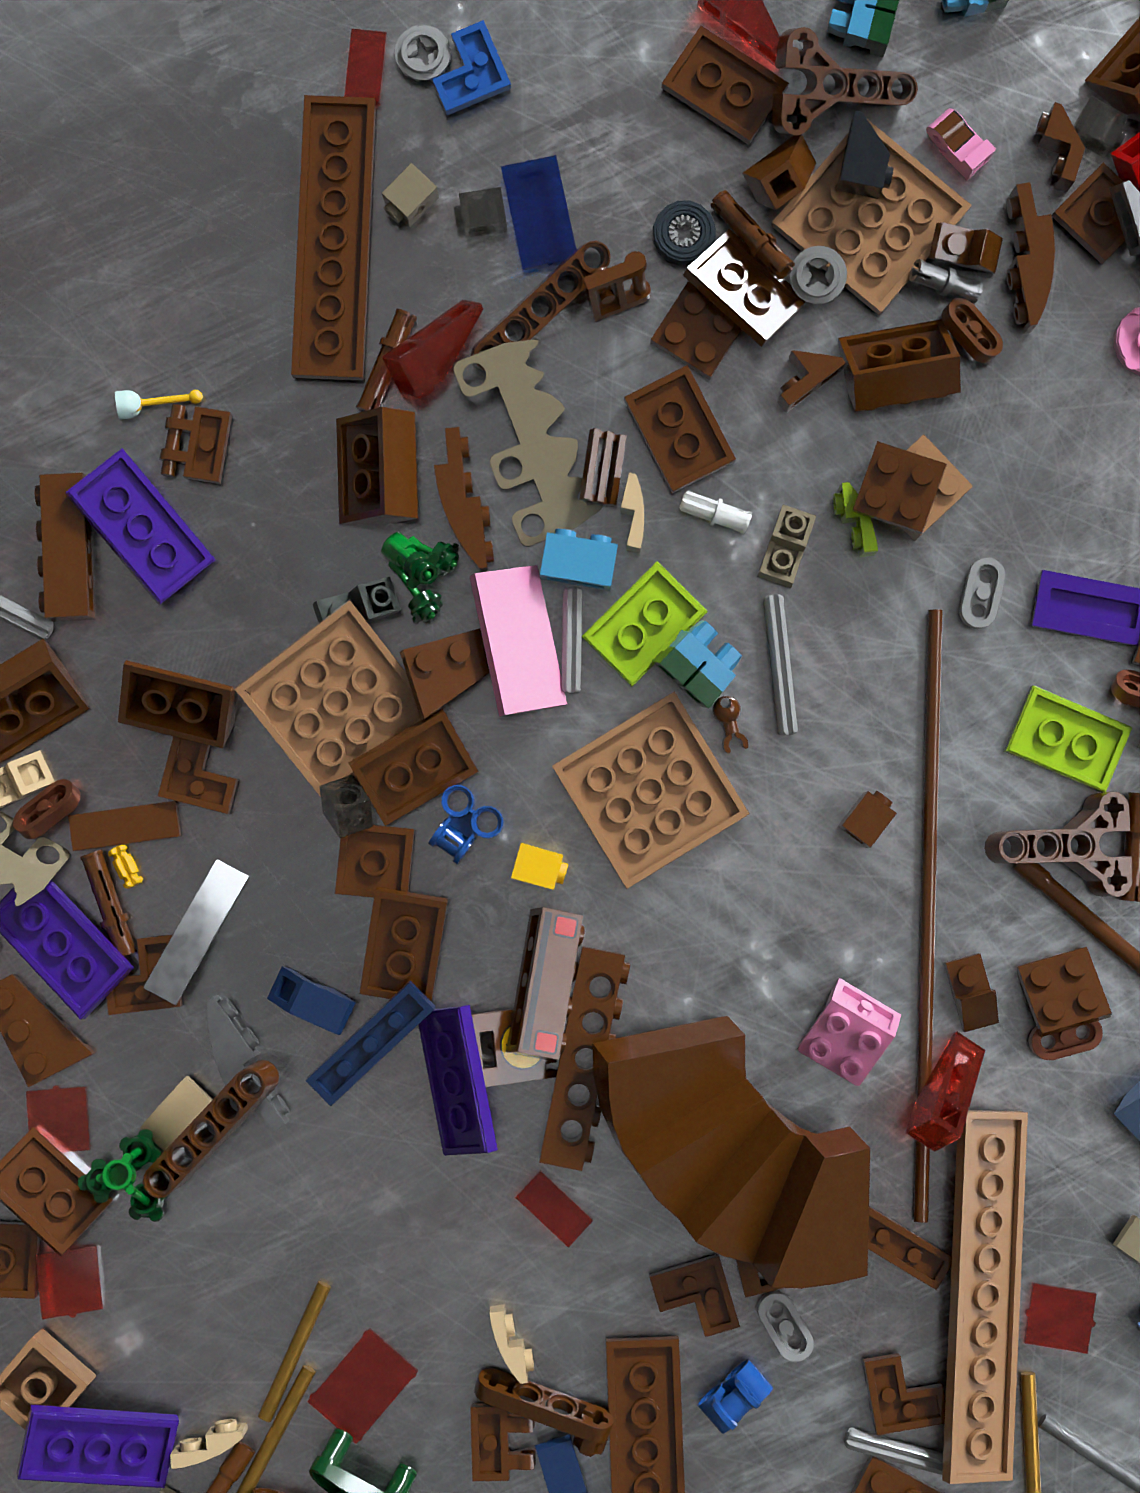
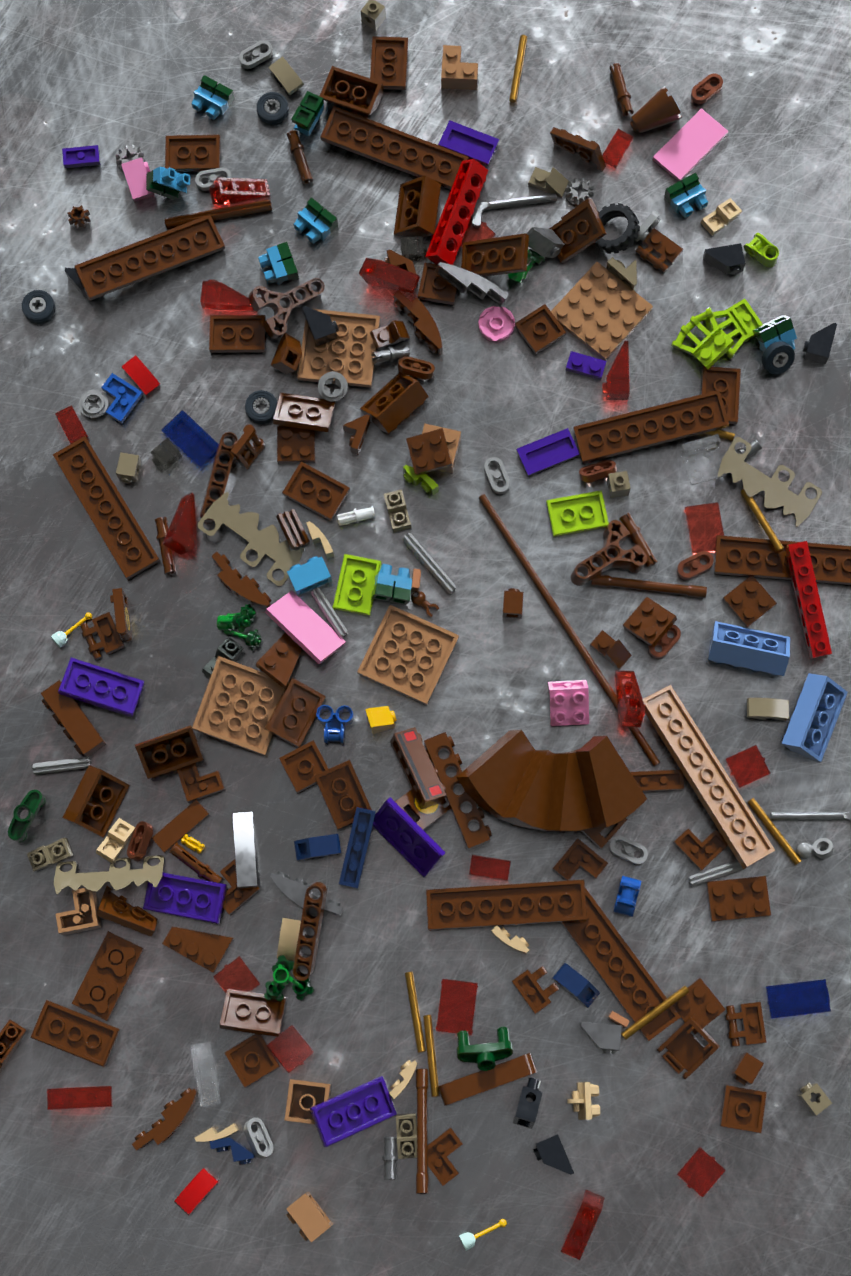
camera: 30 degrees left, 10 degrees down
clear smoke brick [319,774,373,838] -> none
reddish brown slope [336,407,418,525] -> none
reddish brown beam [474,1368,614,1457] -> none
reddish brown pin [710,190,795,280] -> none
bright pink leg [926,108,996,180] -> none
none -> reddish brown container [110,588,132,642]
none -> red slope [121,355,160,396]
none -> clear red slope [359,258,420,293]
none -> nougat tile [411,569,421,592]
none -> reddish brown plate [426,880,587,930]

